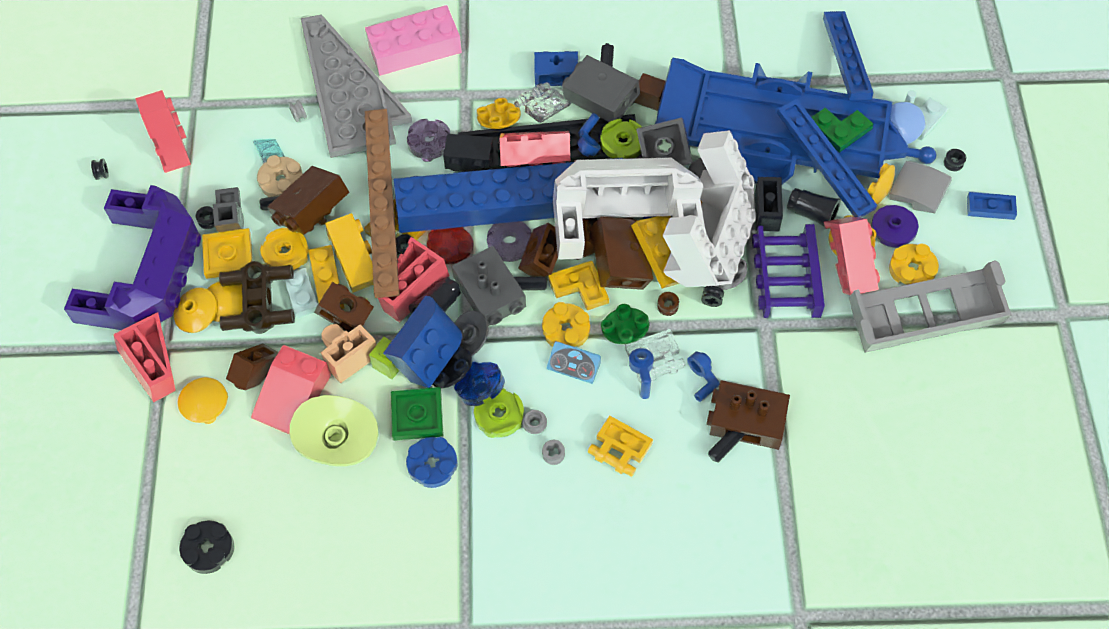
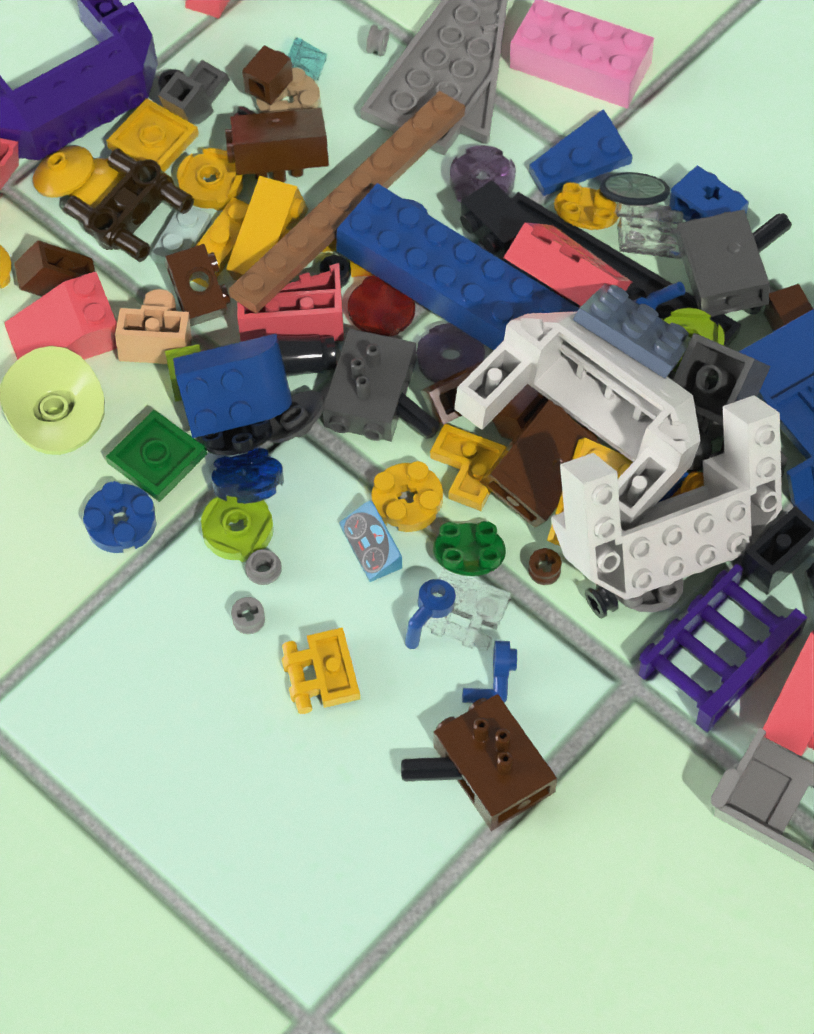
camera: 45 degrees right, 0 degrees up
none -> reddish brown brick [242,45,293,105]
none -> blue wing [529,109,633,196]
none -> sand blue plate [573,284,691,379]
none -> sand green wheel [600,172,670,206]

